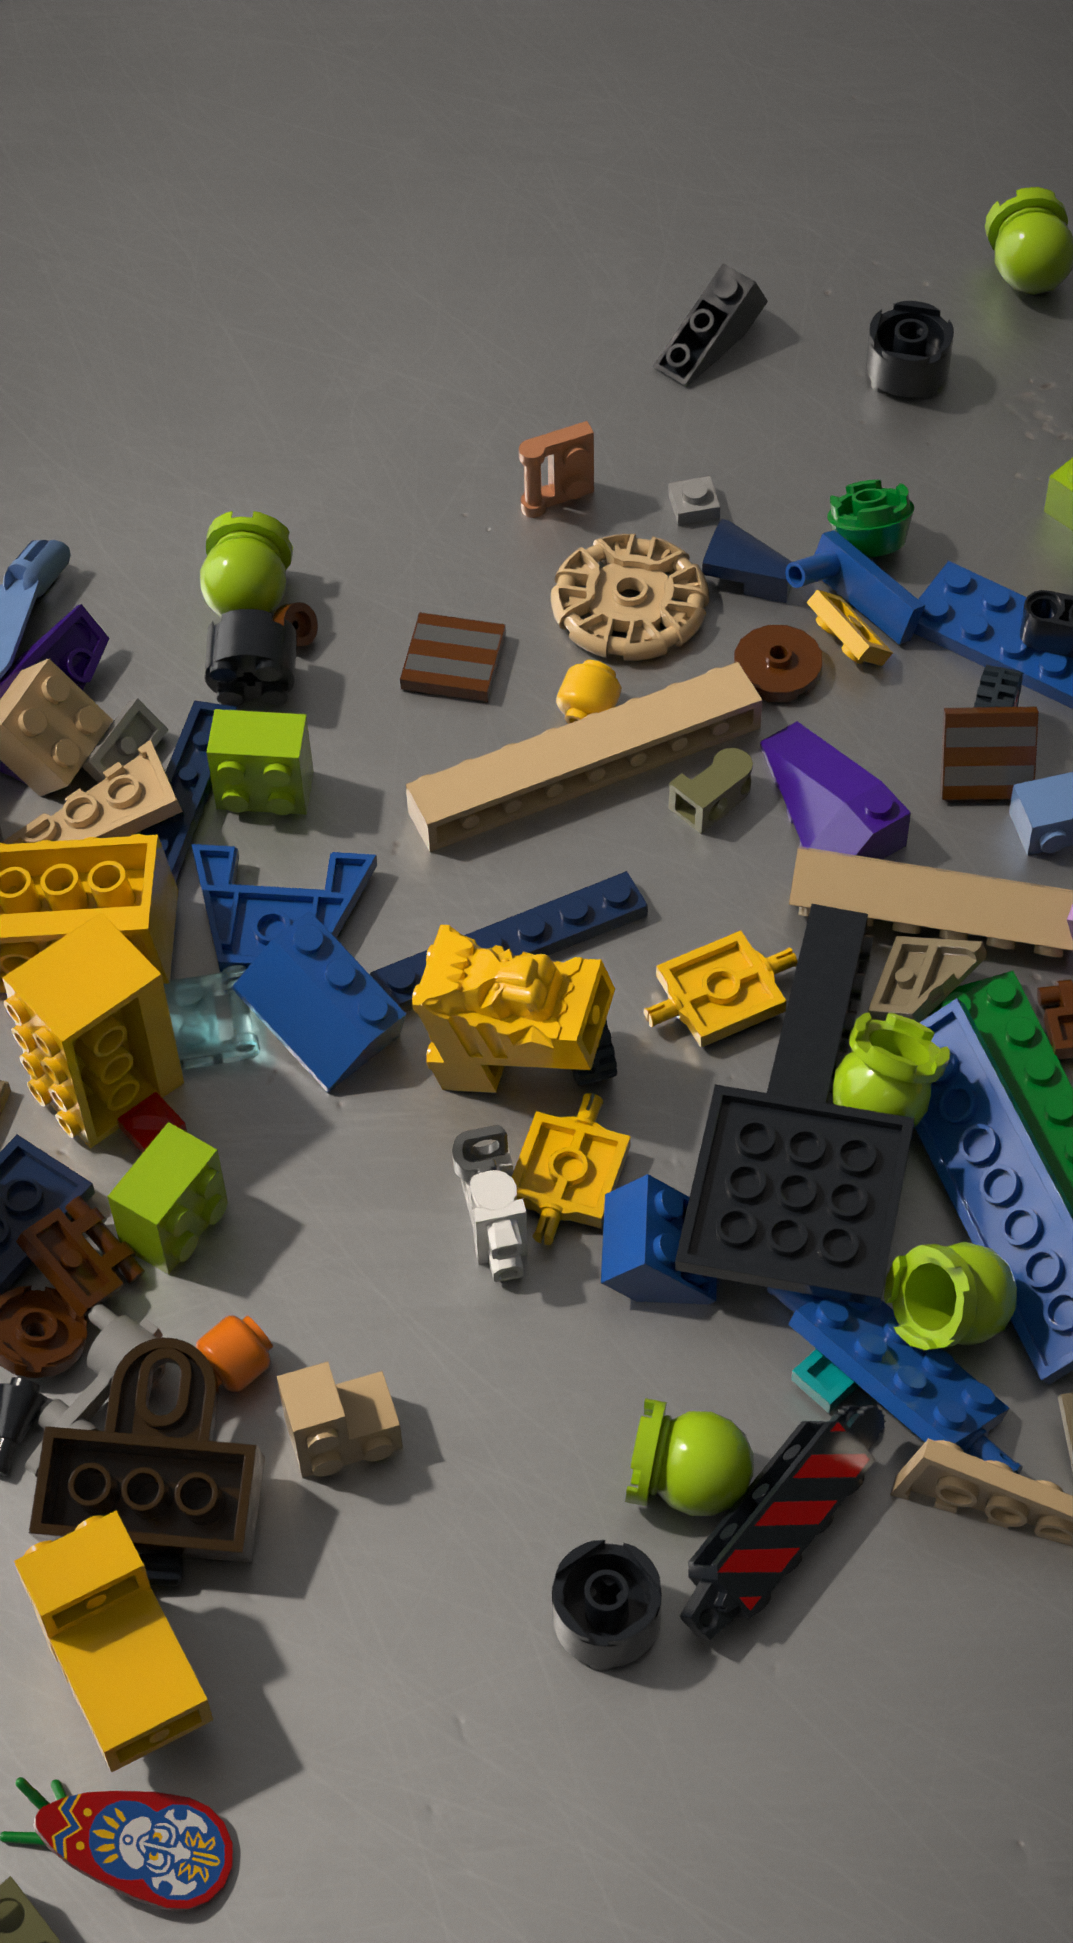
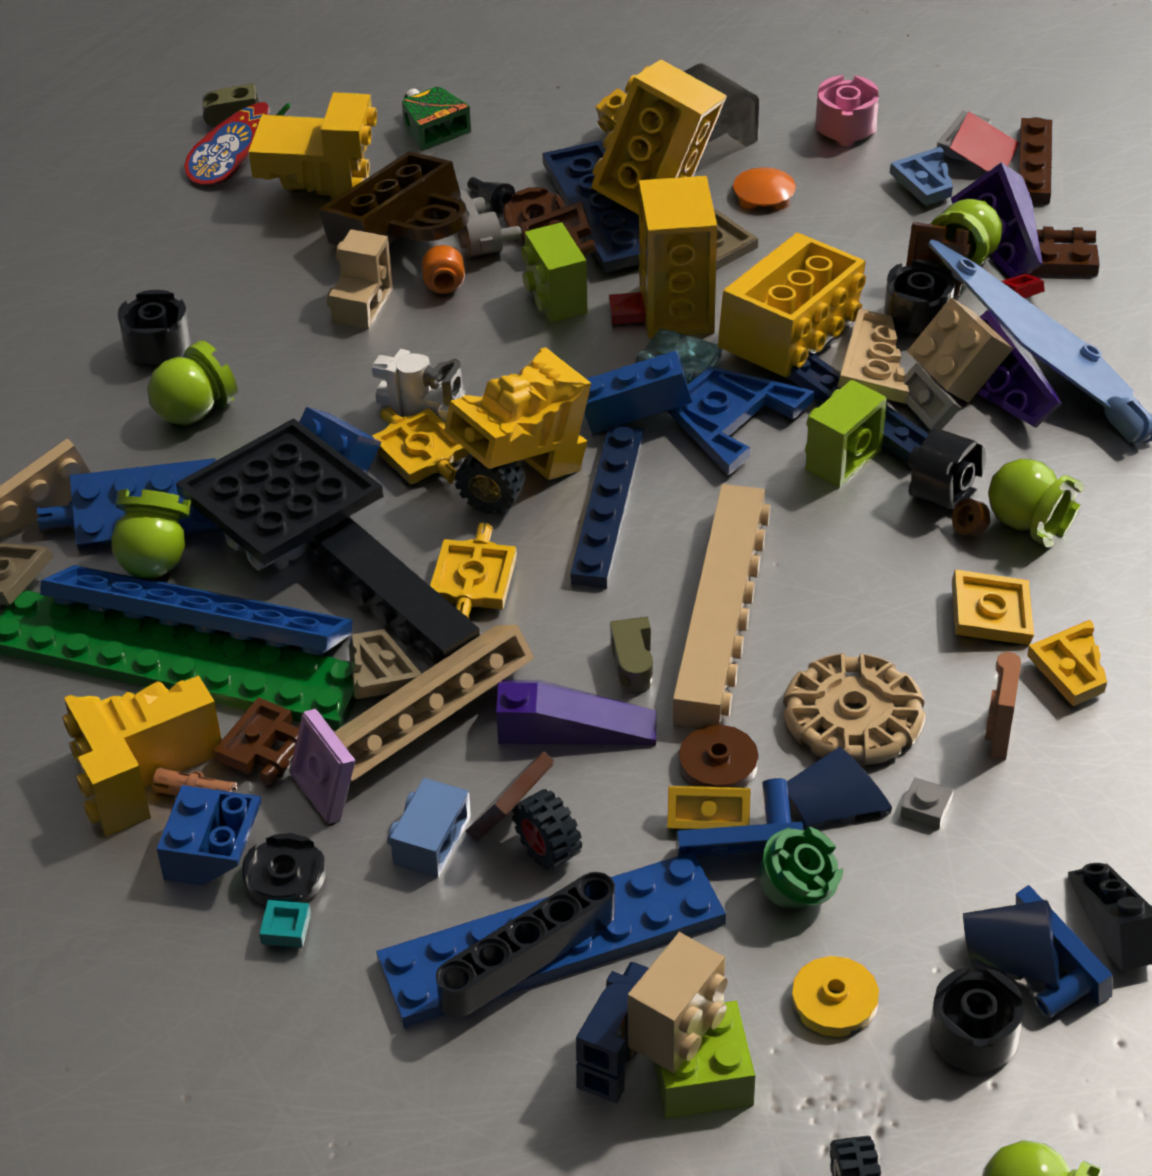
camera: 125 degrees right, 10 degrees down
reddish brown tile [400,612,506,702] -> none
yellow head [556,660,622,724] -> none
black hinge [679,1405,886,1640] -> none
lime tile [833,1013,950,1127] -> none
none -> yellow plate [791,956,879,1037]
none -> yellow plate [951,569,1034,645]
none -> dark blue slope [963,900,1060,990]
none -> blue piece [1015,885,1113,1019]
none -> yellow wing [1027,619,1107,706]

